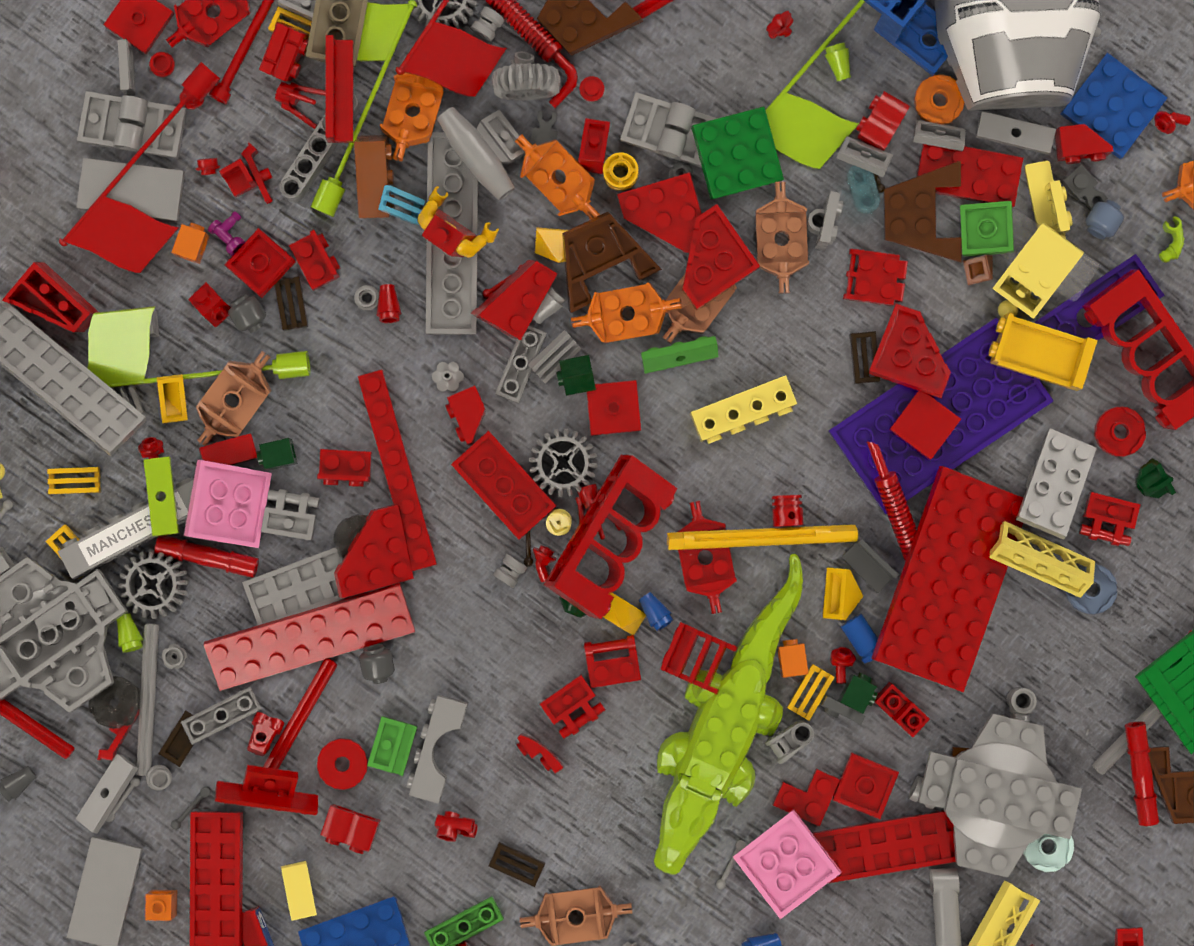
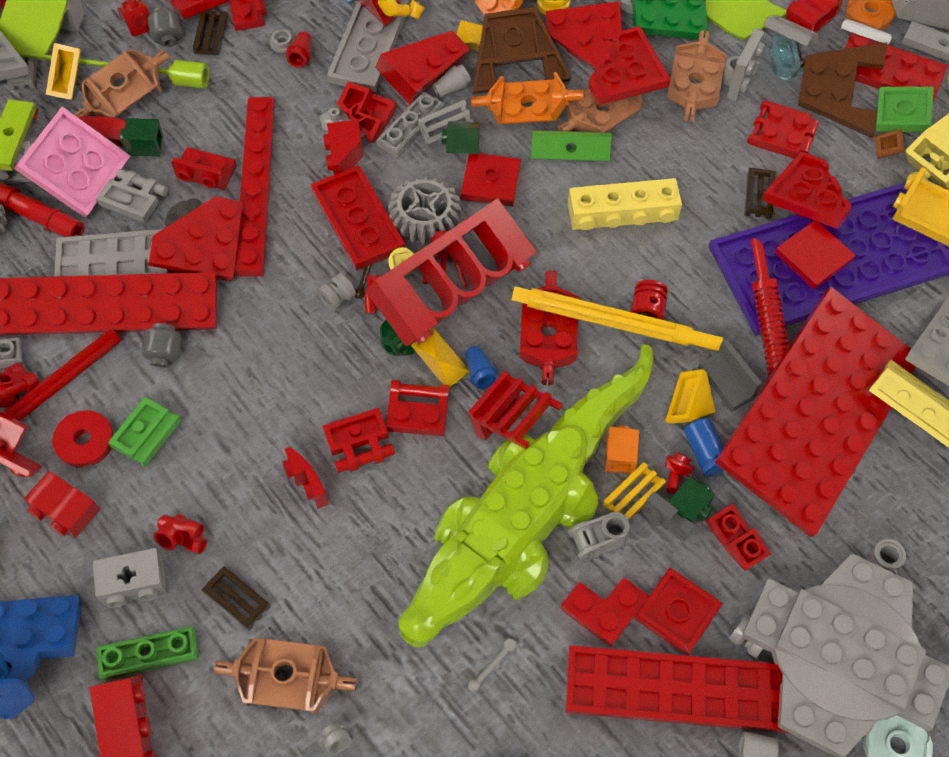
camera: 15 degrees right, 25 degrees down
light grey arch [406,694,468,804] -> none
bright pink plate [733,810,842,919] -> none
none -> light grey brick [93,548,167,608]
none -> red slope [337,82,398,143]

